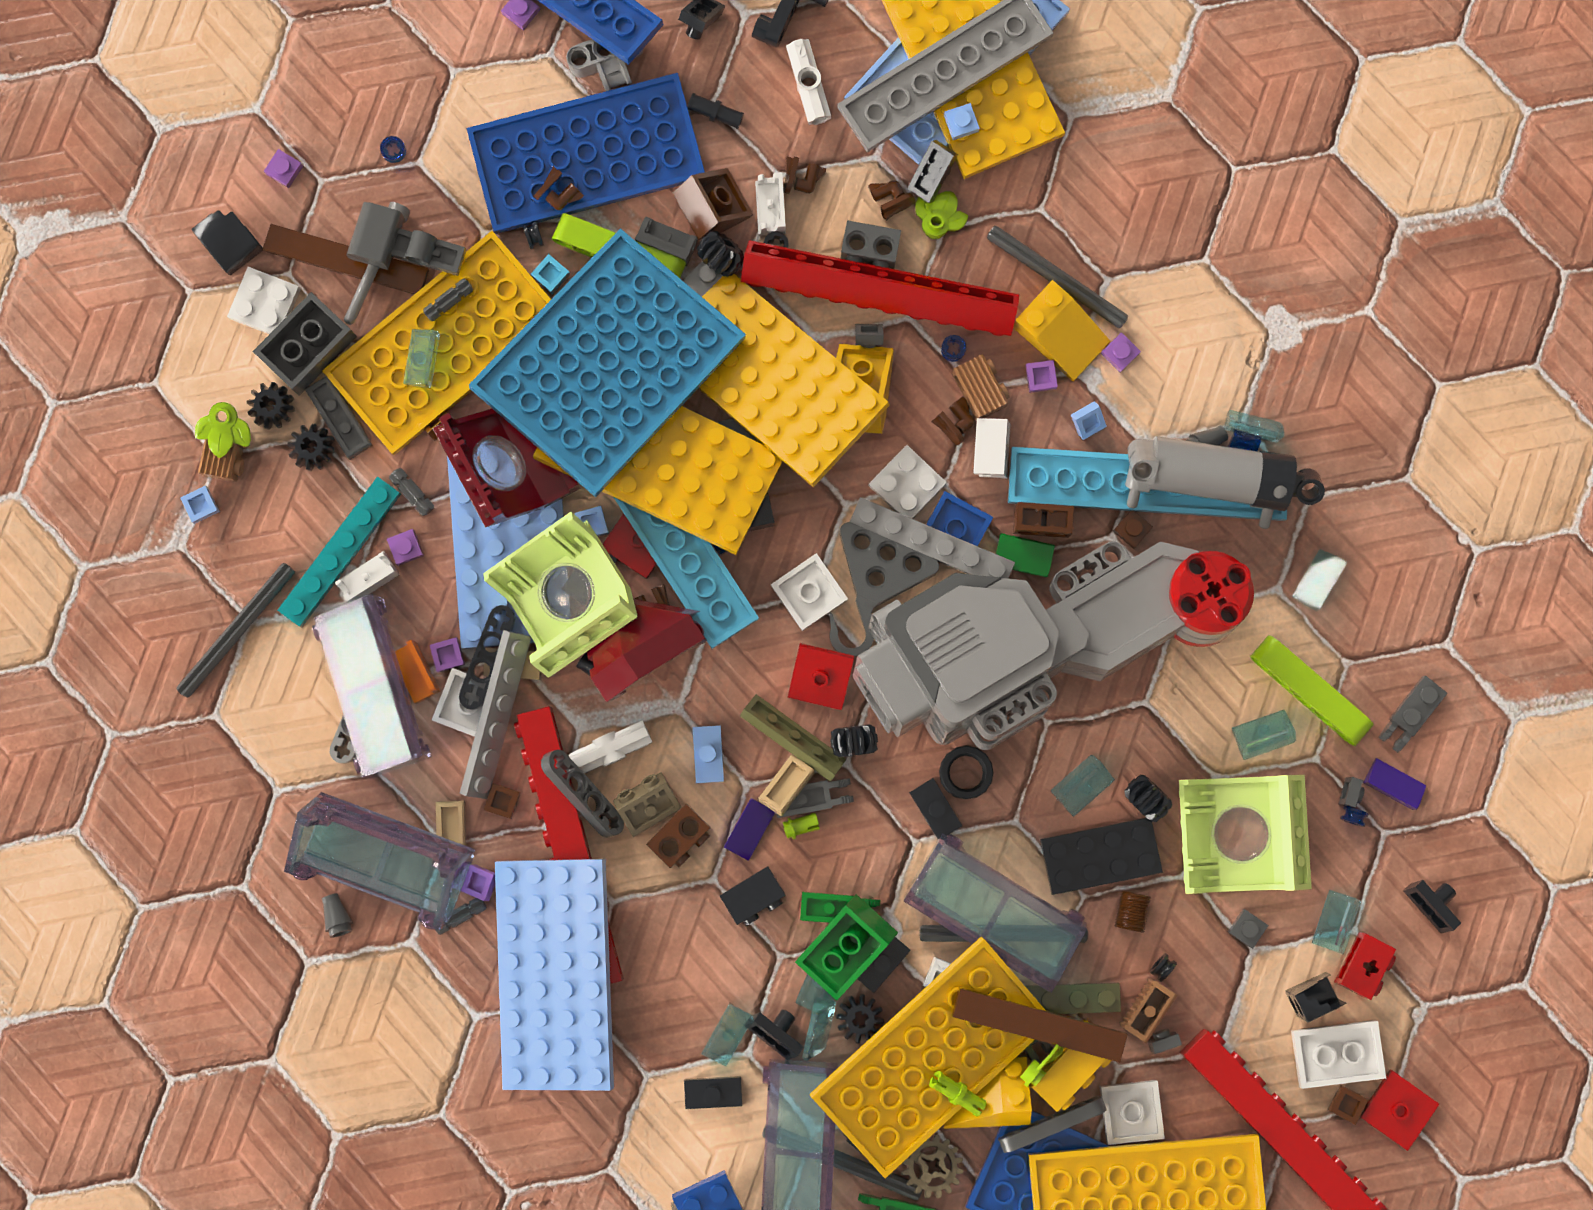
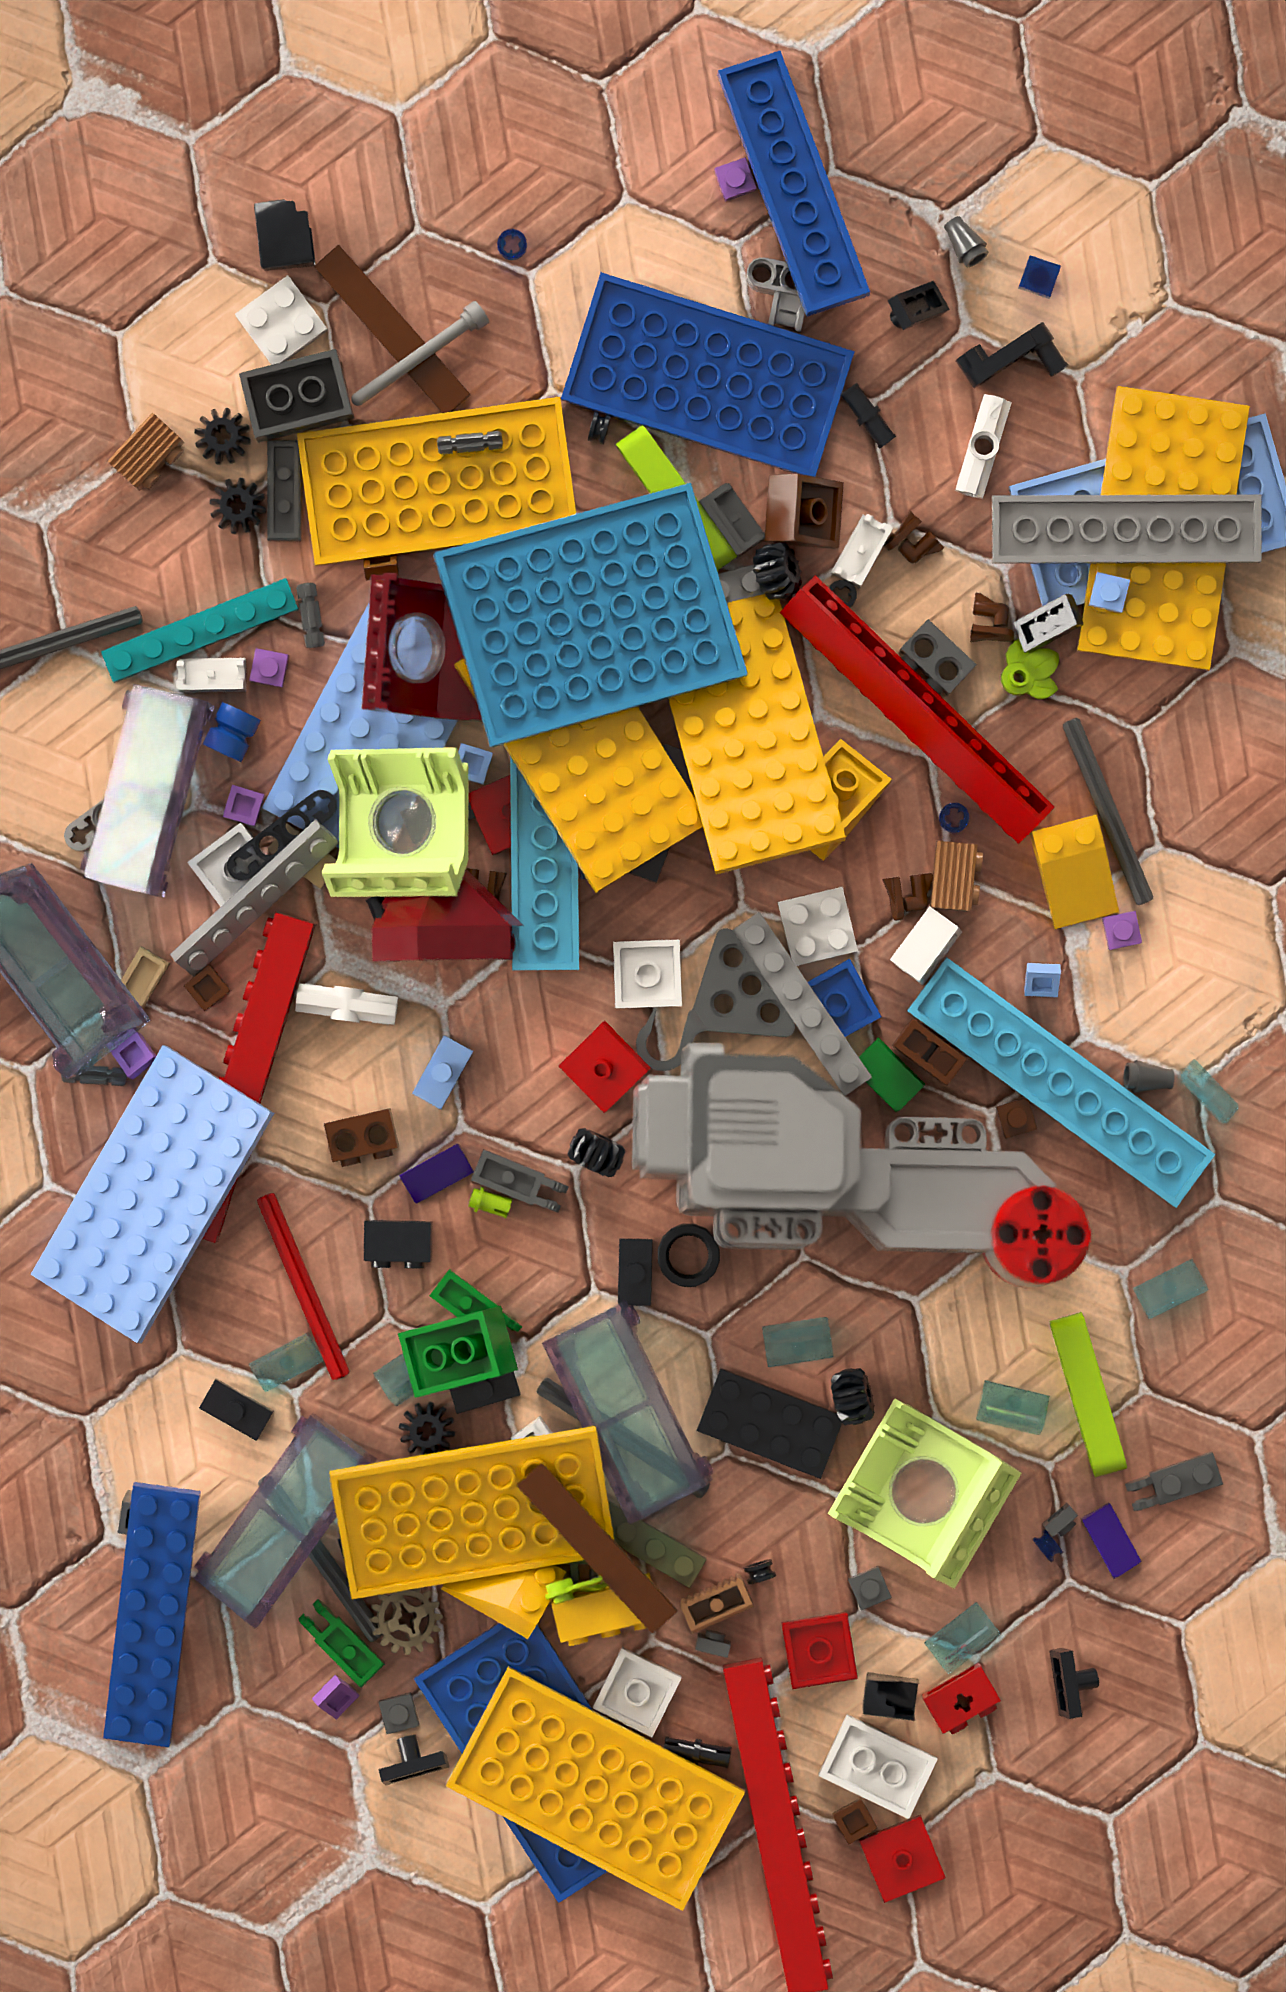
camera: 30 degrees right, 5 degrees up
light blue plate [180,486,220,524] -> none
lime plate [195,402,251,458] -> none
medium lavender plate [263,149,303,188] -> none
dark grey plate [346,202,466,276] -> none
orange panel [390,640,441,704] -> none
clear light blue slope [403,329,440,388] -> none
medium azure plate [531,254,570,294] -> none
reddish brown piece [533,166,584,210] -> none
dark grey beam [541,750,624,838] -> none
dark tan bracket [613,772,682,837] -> none
olive plate [740,694,847,782] -> none
black tile [744,1010,804,1060] -> none
tan tile [758,754,815,817] -> none
clear light blue slope [802,997,836,1061] -> none
dark grey plate [855,324,884,348] -> none
lime pin [929,1071,986,1116] -> none
dark grey beam [998,1096,1107,1153] -> none
medium lavender plate [1025,360,1058,393] -> none
reddish brown piece [1114,891,1151,933] -> none
light grey piece [1125,436,1325,529] -> none
clear blue plate [1228,429,1261,451] -> none
none -> blue wheel [203,702,261,762]
none -> red axle [257,1193,350,1380]
none -> black pin [664,1736,732,1769]
none -> red plate [781,1612,858,1689]

